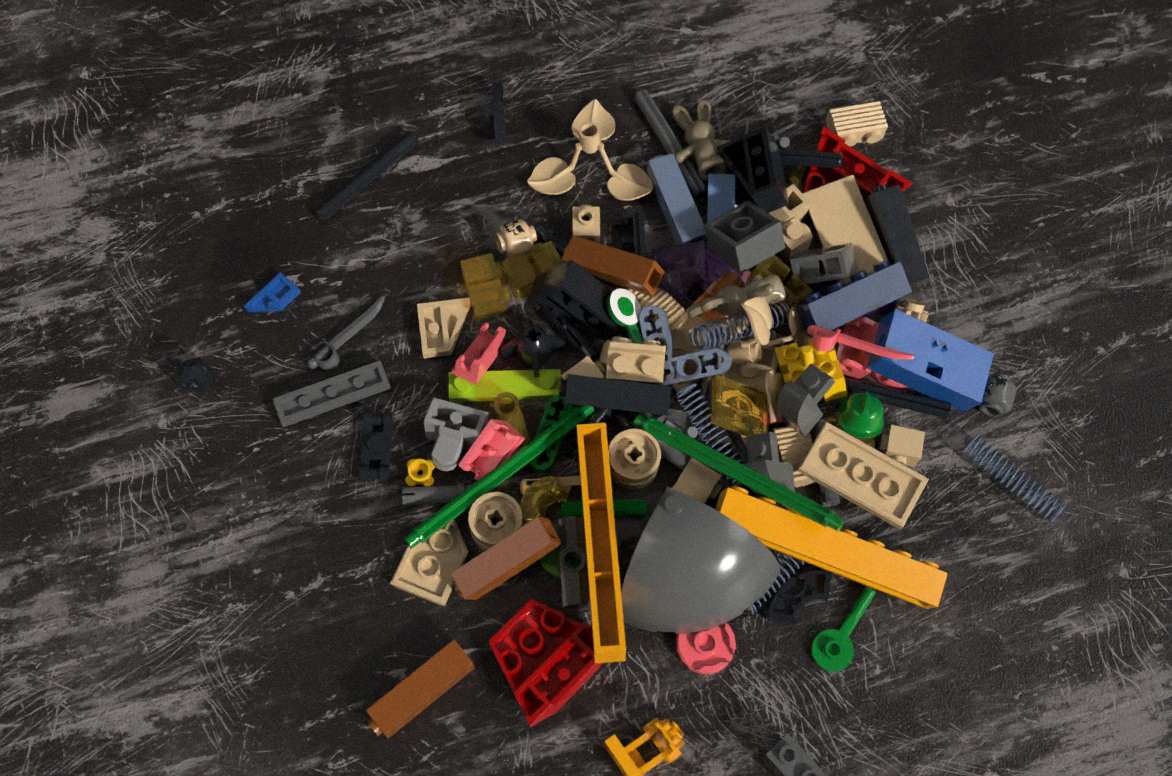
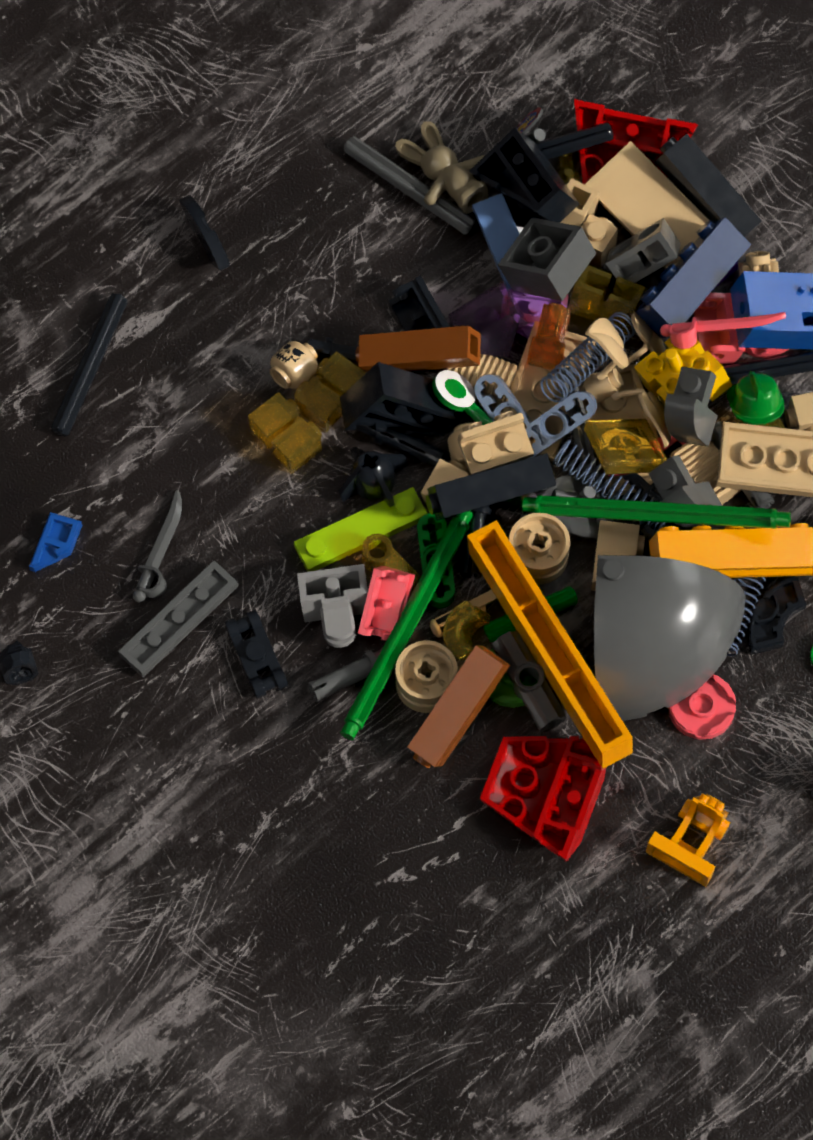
camera: 20 degrees left, 0 degrees up
dark orange brick [366,639,475,739] -> none
tan tile [390,519,469,606] -> none
yellow plate [405,459,435,487] -> none
tan wing [417,297,471,359] -> none
coral hinge [451,323,506,385] -> none
tan plant [527,99,653,201] -> none
tan brick [572,205,600,243] -> none
sand blue brick [647,153,707,254] -> none
dark tan animal [687,274,786,318] -> none
tan brick [825,101,888,147] -> none

